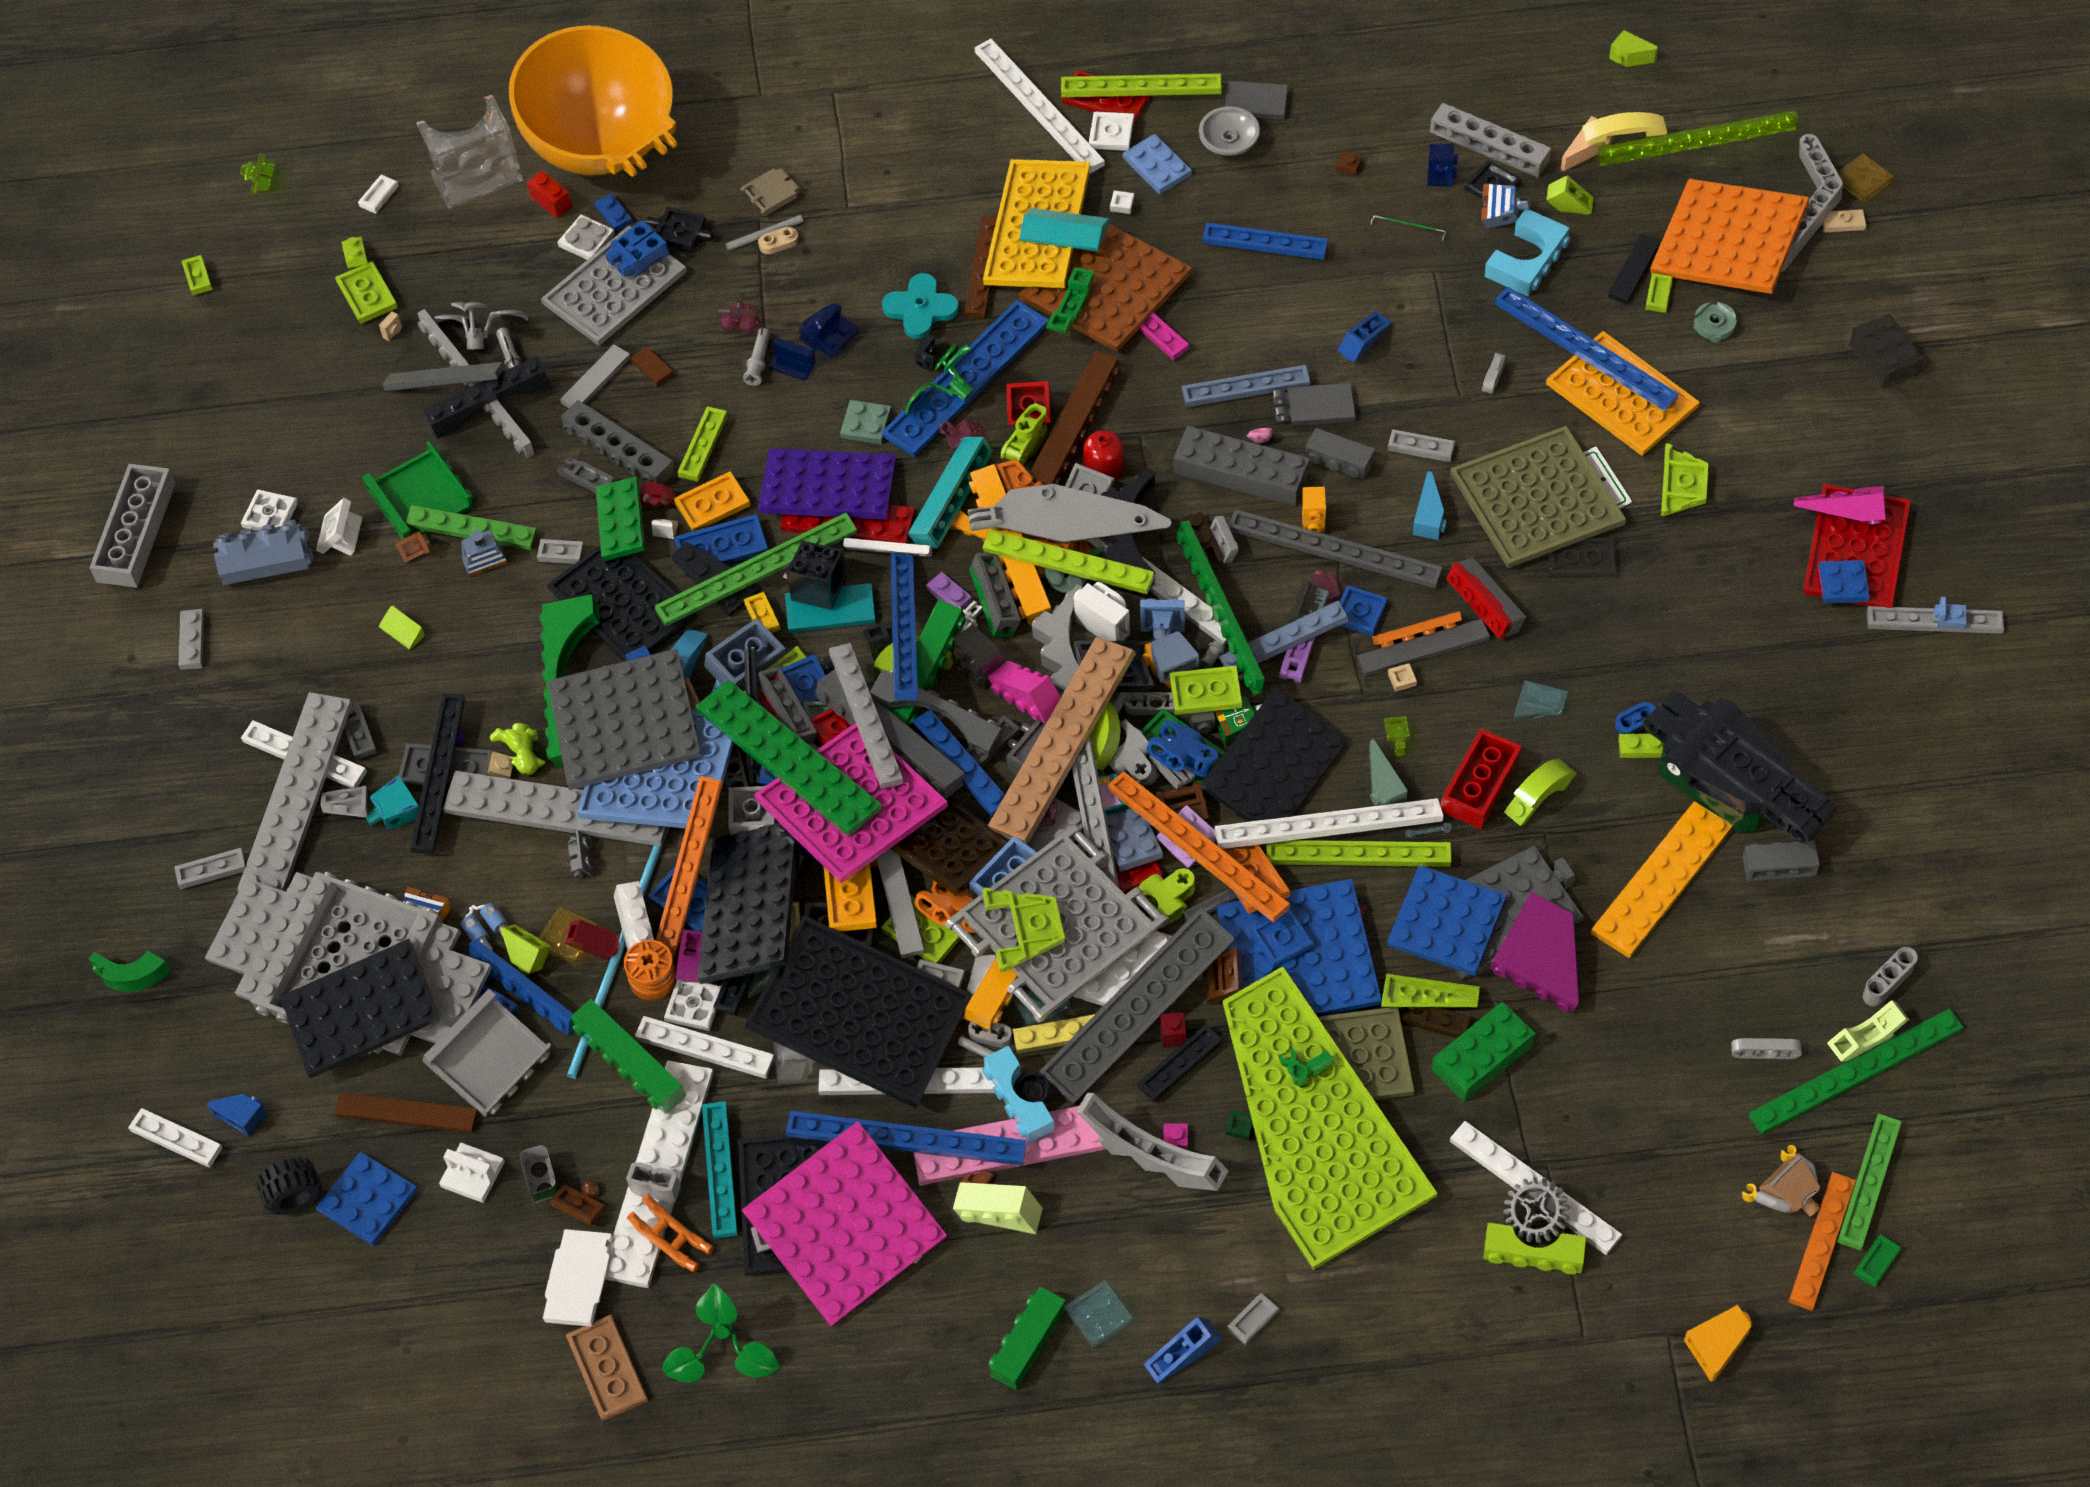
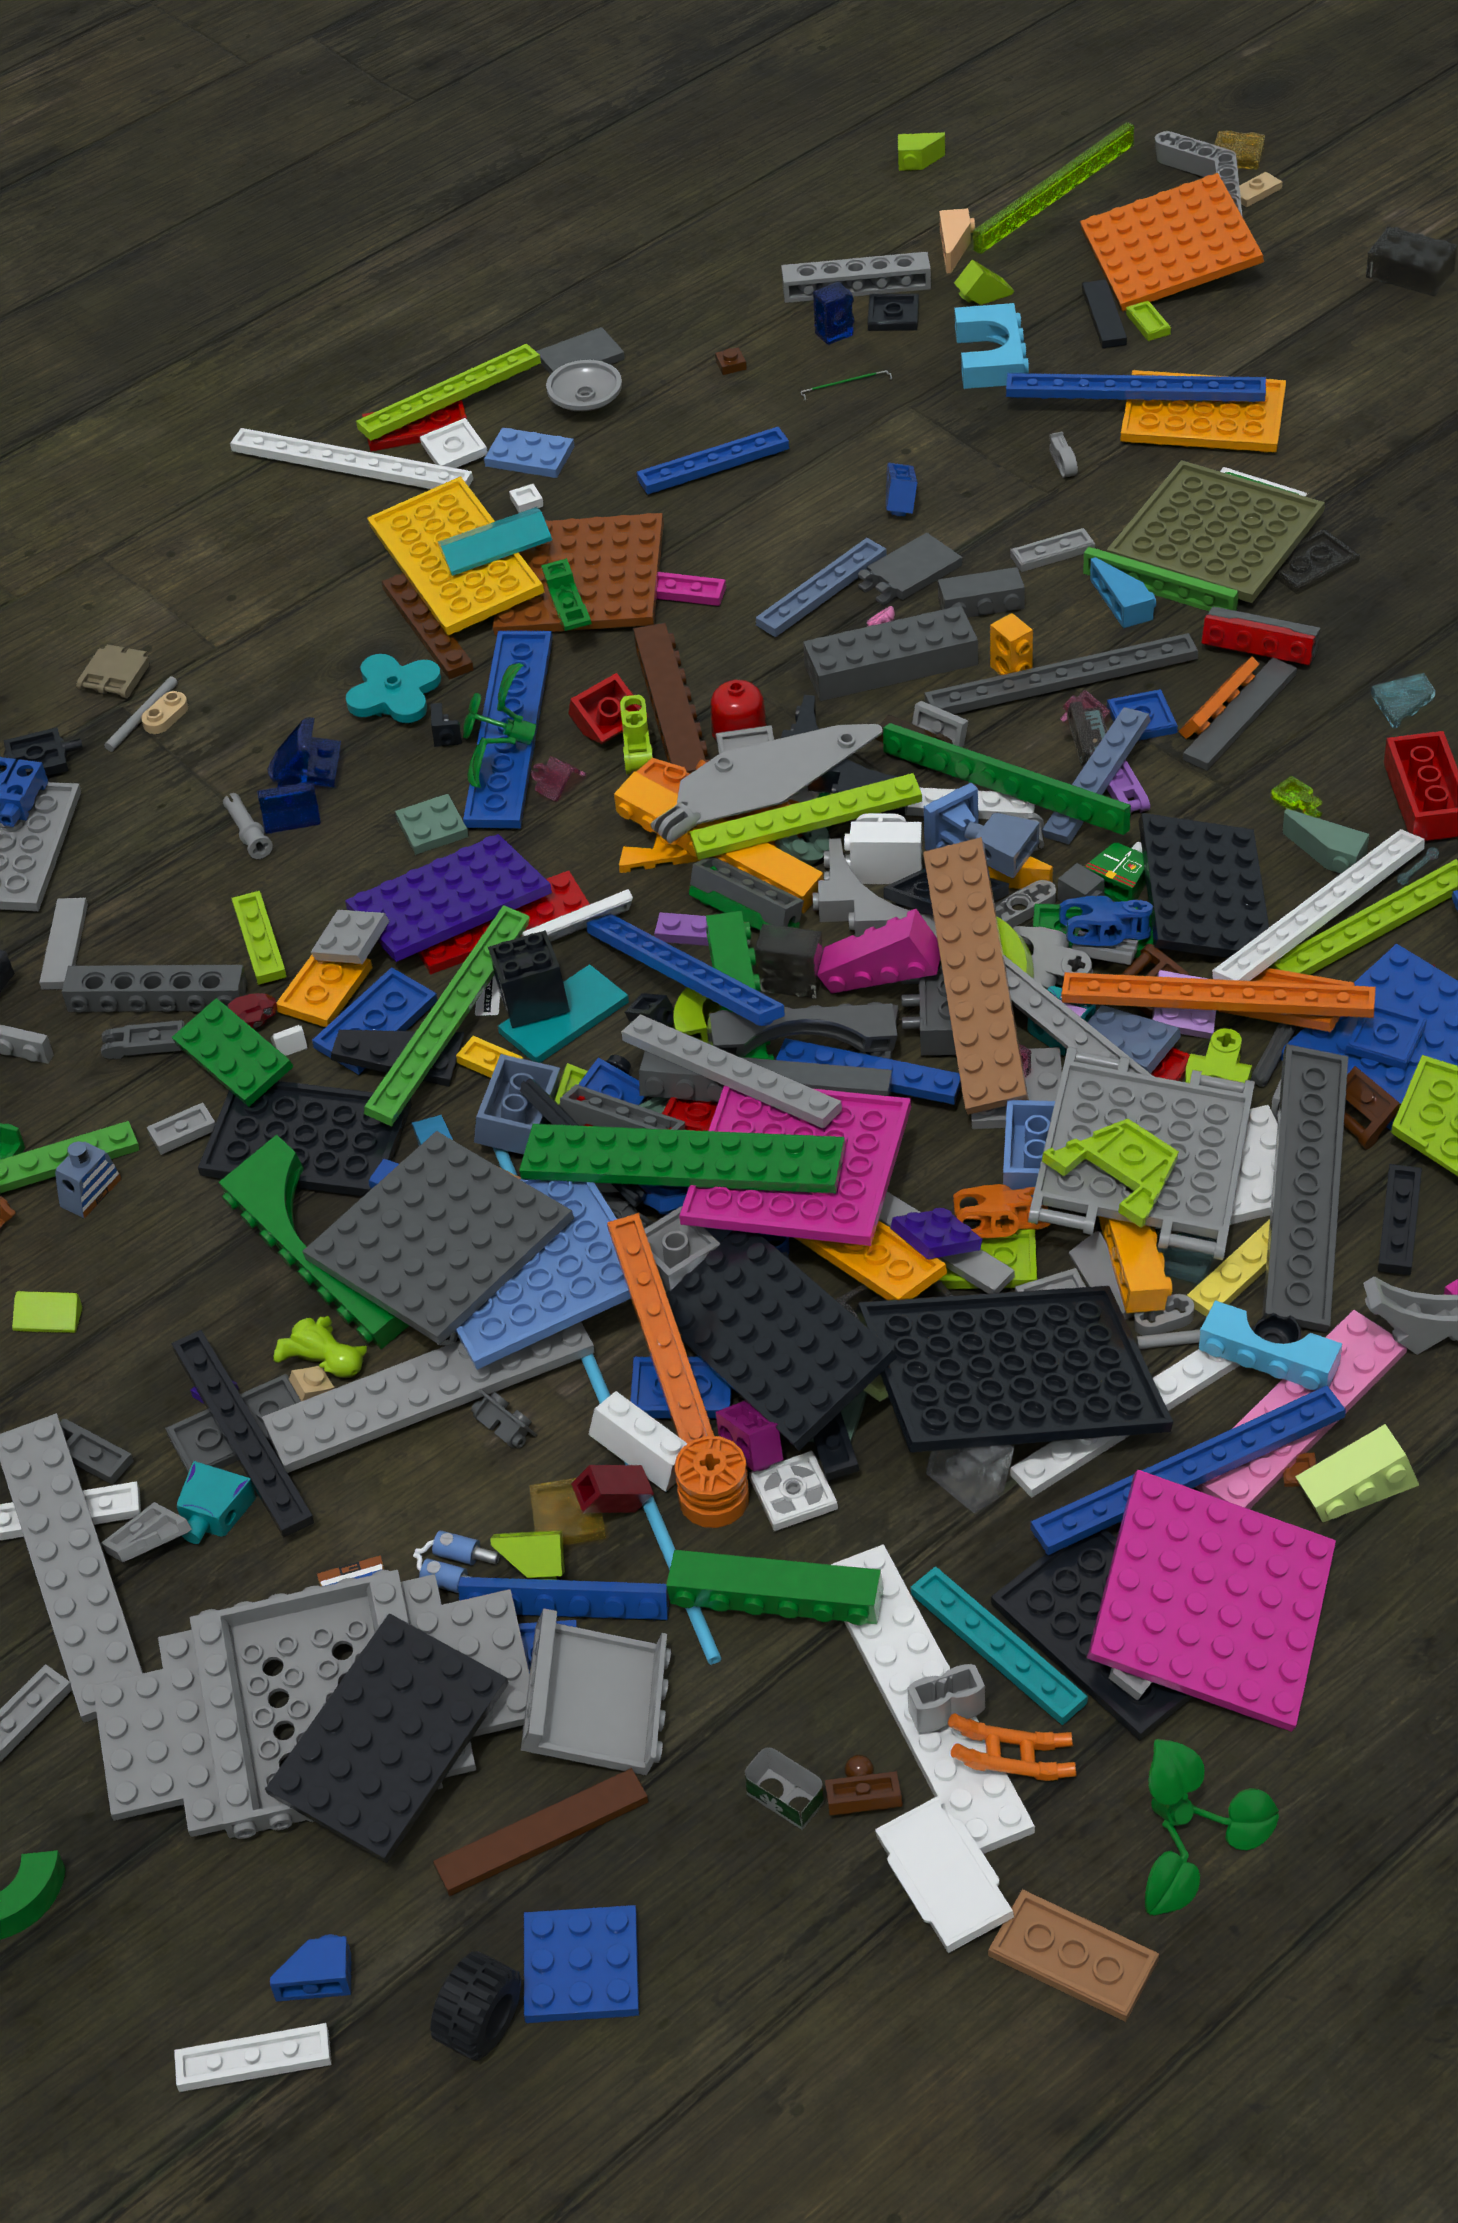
camera: 35 degrees left, 10 degrees down
white bracket [439,1143,505,1203] -> none
reddish brown tile [631,347,673,386] -> none
white plate [635,1016,775,1079] -> none
clear pink hips [718,297,759,333] -> none
dark brown plate [890,797,1010,896] -> none
teal brick [908,437,993,548] -> none
dark red brick [1160,1012,1186,1048] -> none
lime plate [1170,666,1242,715] -> none
tan plate [1388,663,1417,692] -> none
torso [1481,184,1531,229] -> none
light yellow slope [1582,112,1667,144] -> none
lime wing [1661,443,1708,516] -> none
sand green plate [1693,302,1736,343] -> none
none -> light grey plate [311,910,389,964]
none -> dark purple plate [890,1208,982,1259]
none -> bright green plate [1083,546,1238,611]

